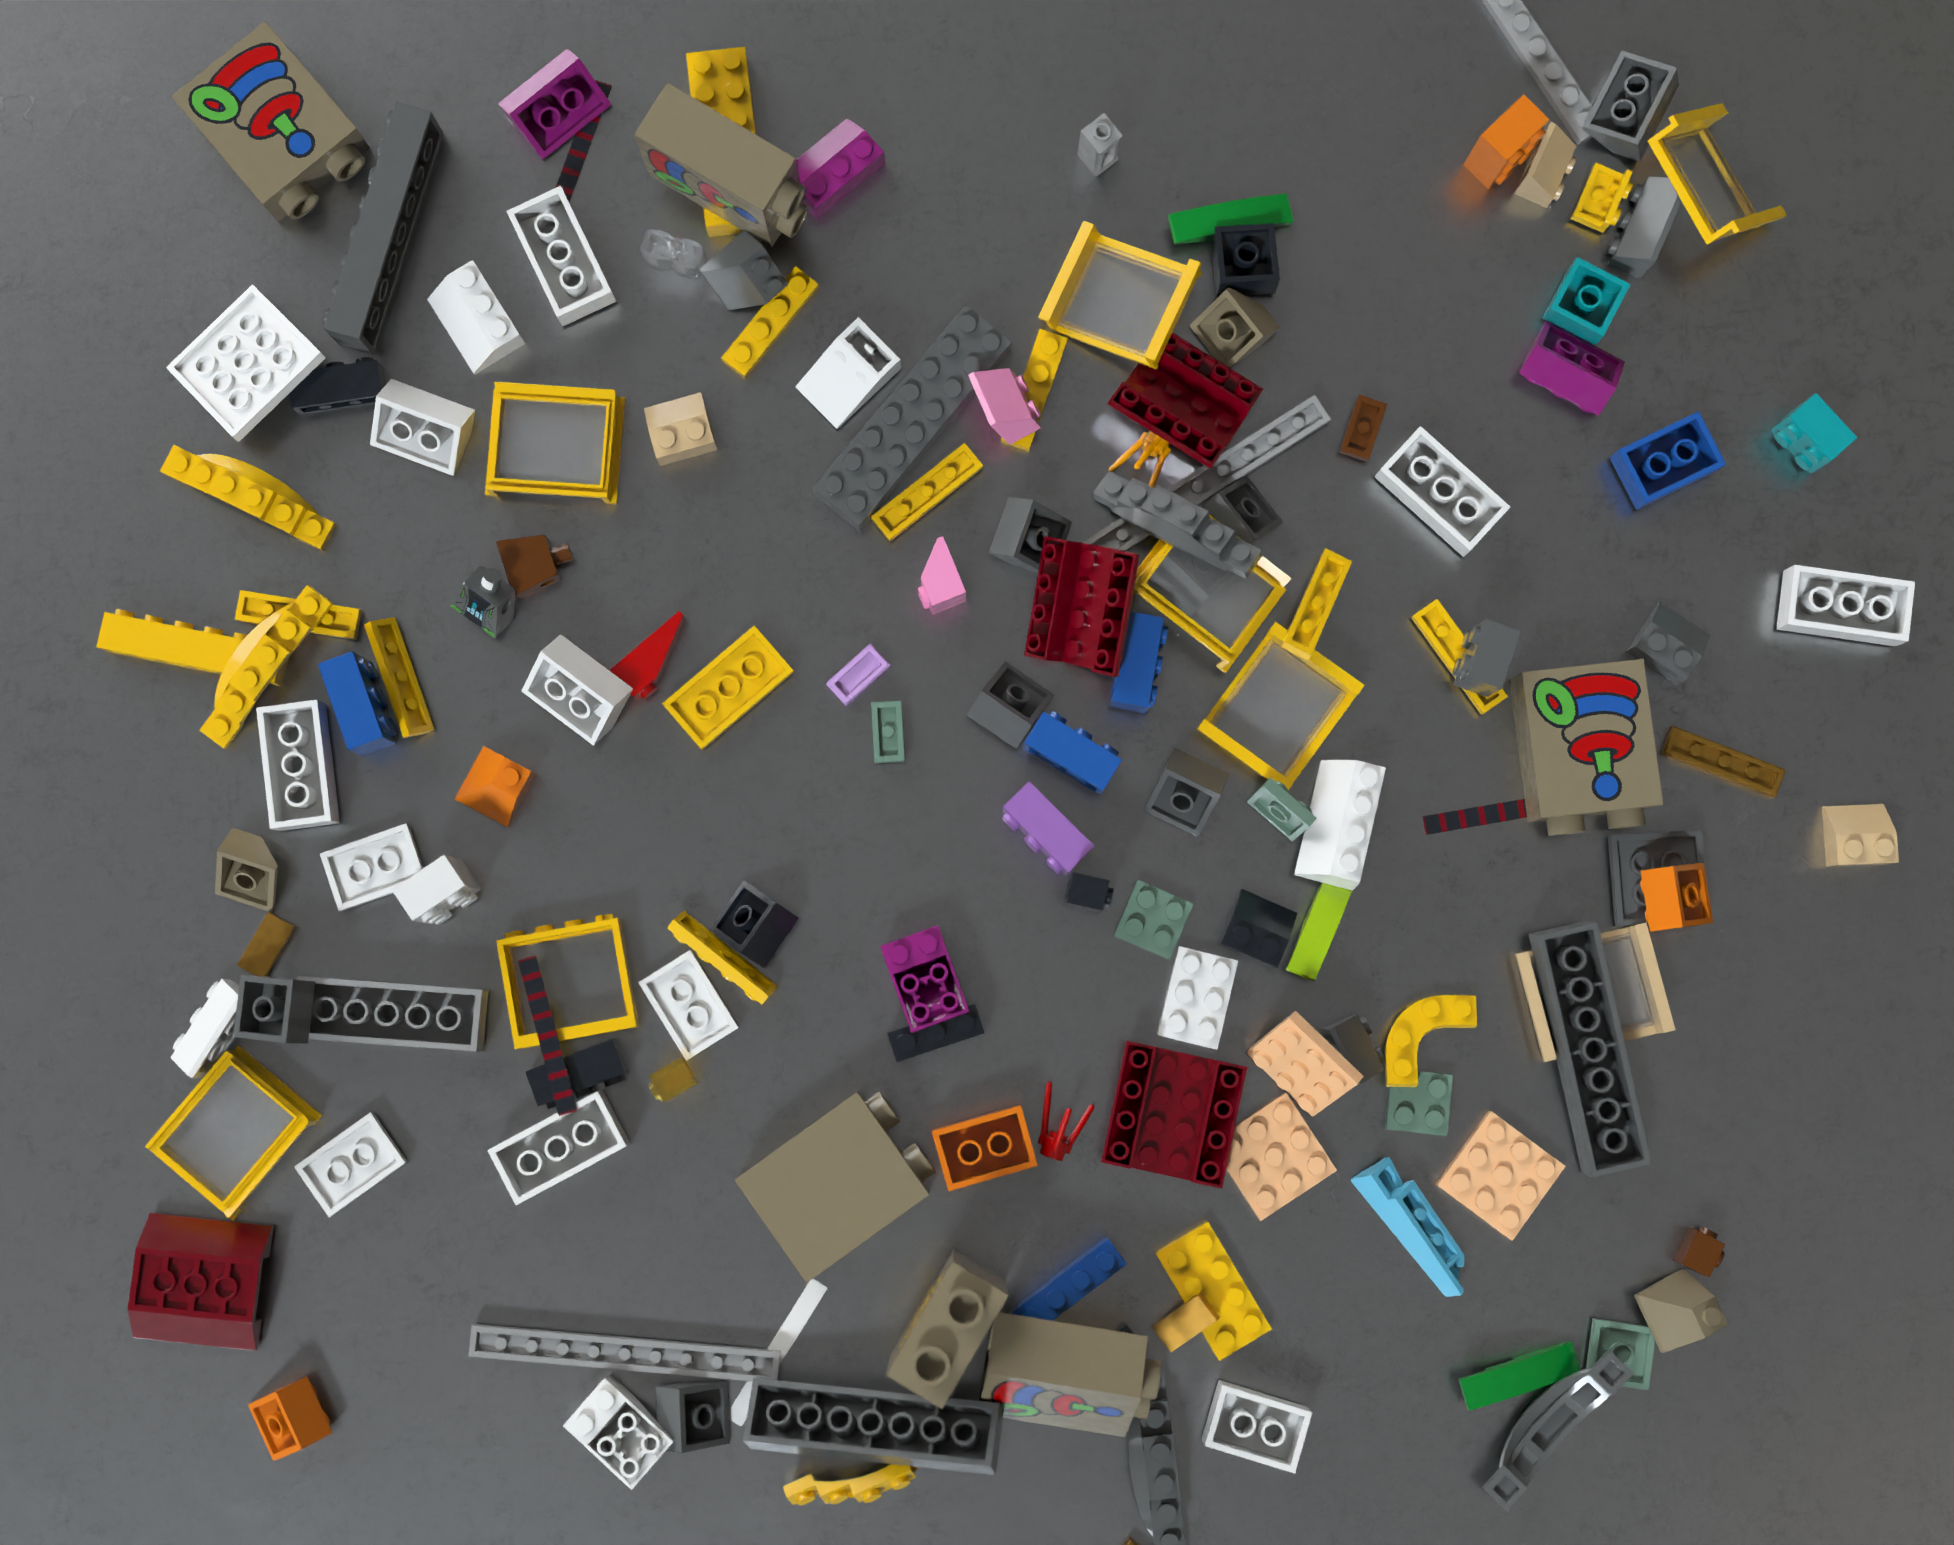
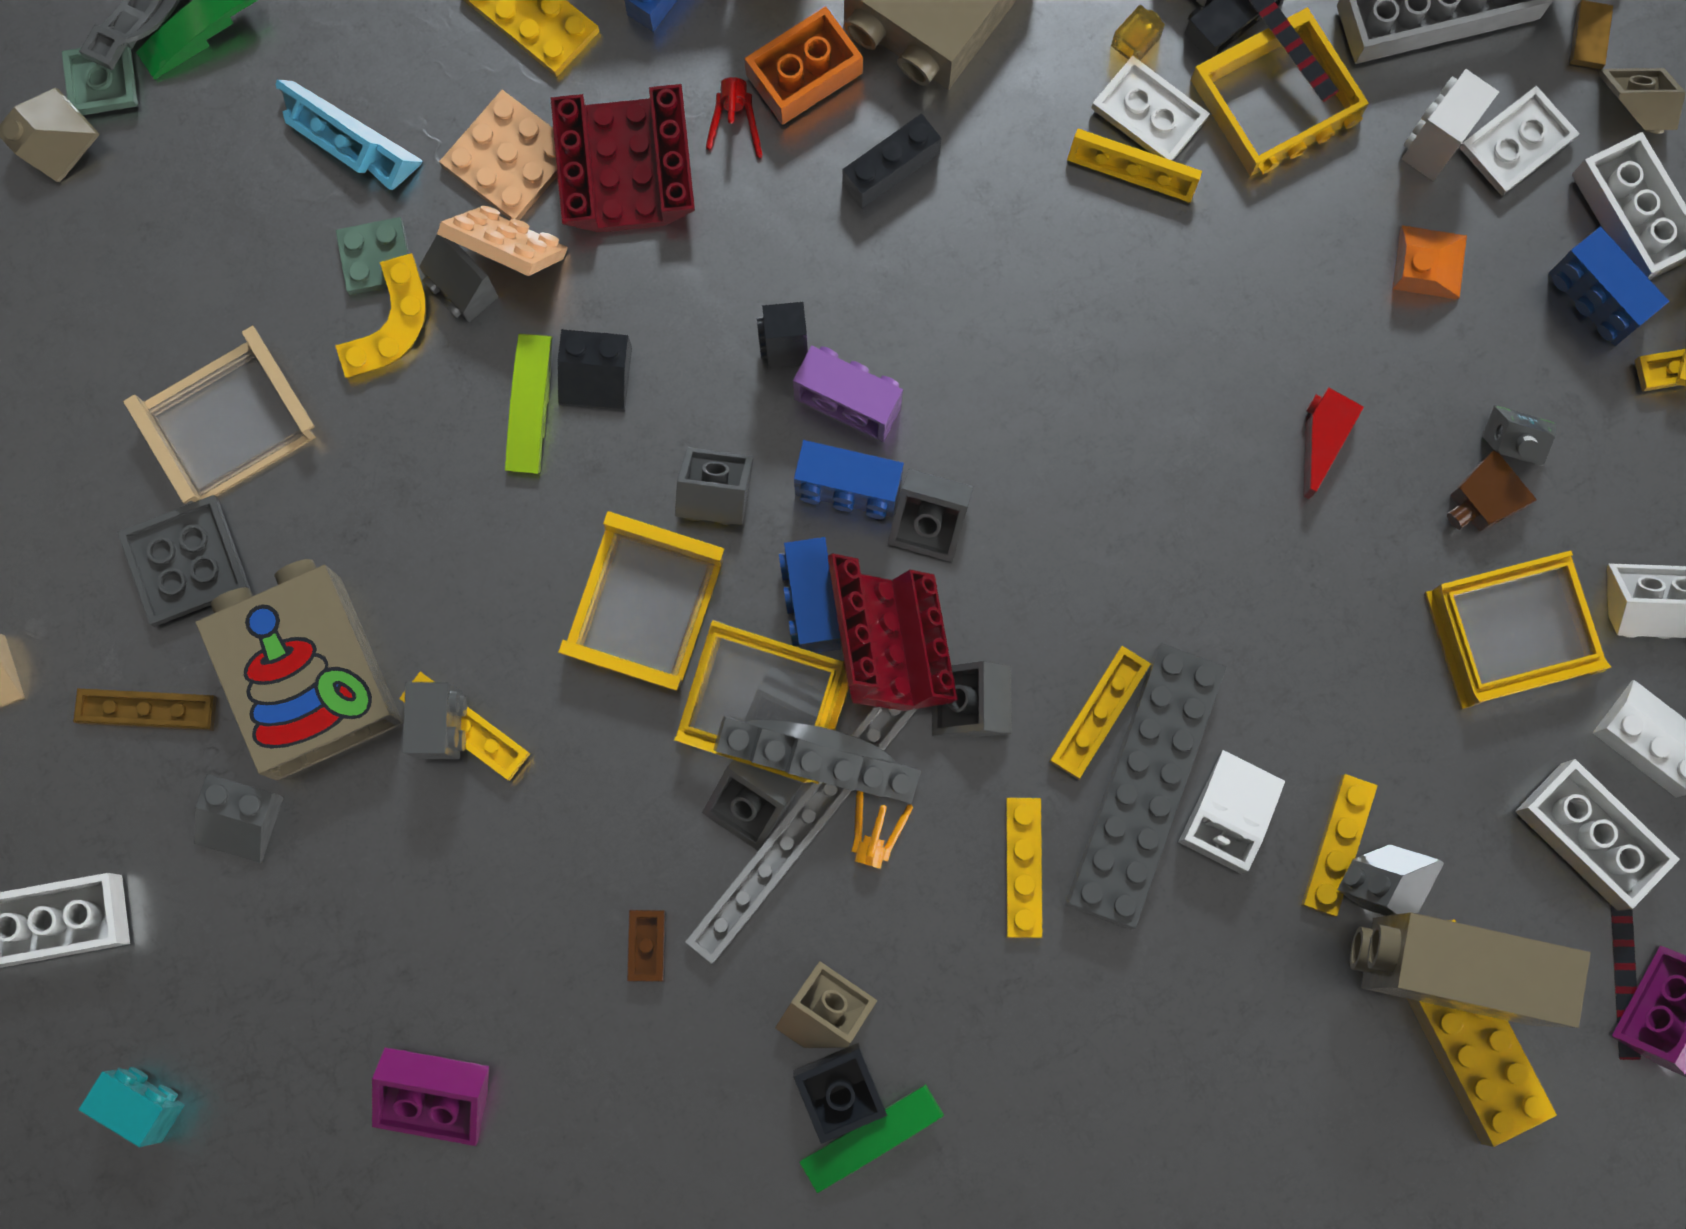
camera: 165 degrees right, 5 degrees down
yellow plate [364,617,434,738] -> none
white brick [522,634,633,746] -> none
clear brick [640,229,707,279] -> none
tan slope [644,392,718,466] -> none
yellow plate [662,625,794,750] -> none
black slope [709,880,799,968] -> none
magenta slope [796,118,885,220] -> none
lavender tile [826,643,891,707] -> none
sand green plate [871,701,905,764] -> none
magenta slope [880,925,970,1033] -> none
bright pink slope [917,536,966,615] -> none
bright pink slope [968,368,1041,445] -> none
clear piece [1038,221,1203,370] -> none
light grey window [1077,113,1123,177] -> none
dark red slope [1108,332,1263,469] -> none
sand green plate [1113,880,1193,960] -> none
white plate [1157,946,1238,1050] -> none
sand green plate [1247,777,1317,842] -> none
yellow plate [1281,548,1352,660] -> none
white slope [1294,760,1386,891] -> none
white brick [1375,426,1510,557] -> none
black sticker [1423,799,1527,835] -> none
light nougat plate [1435,1111,1566,1241] -> none
dark grey brick [1529,921,1652,1178] -> none
teal brick [1542,257,1631,345] -> none
blue brick [1609,411,1726,511] -> none
orange slope [1640,863,1713,932] -> none
reddish brown brick [1673,1226,1725,1278] -> none

